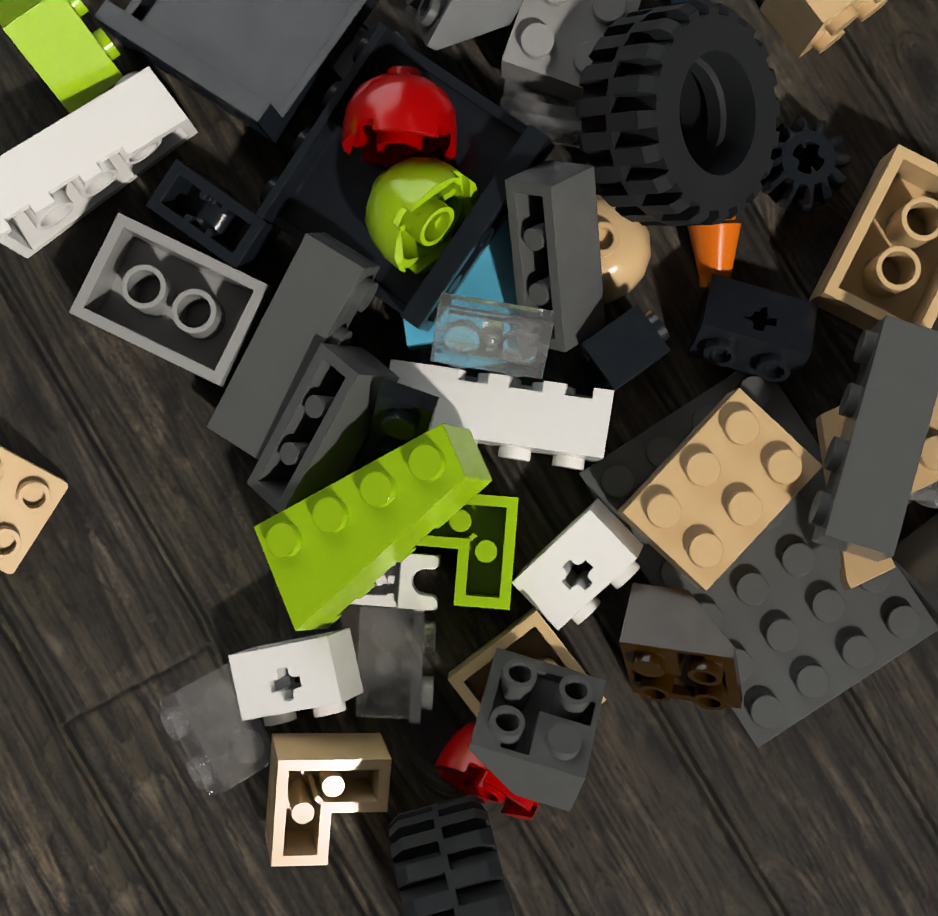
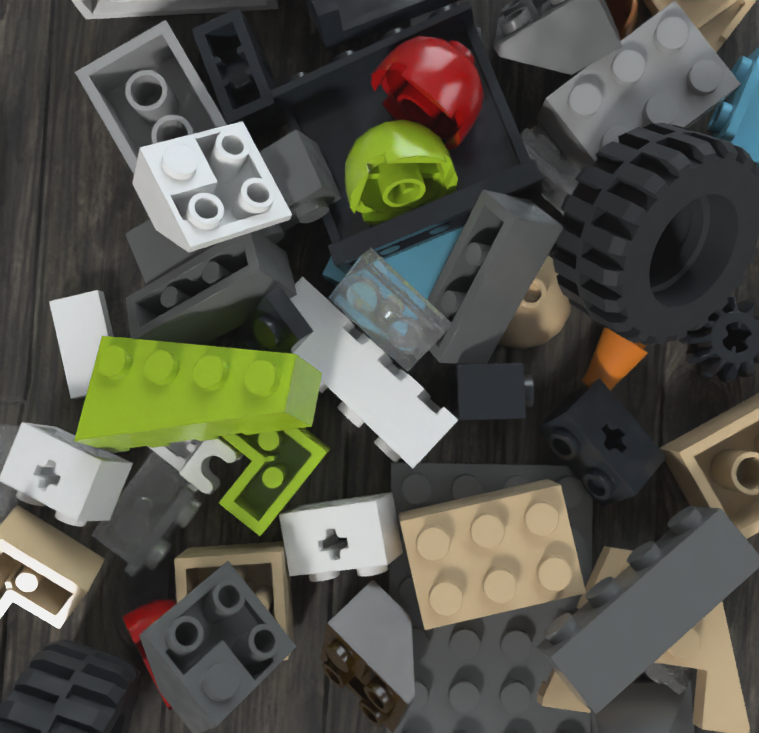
camera: 40 degrees right, 0 degrees up
none -> white tile [49,290,114,399]
none -> white slope [132,121,292,253]

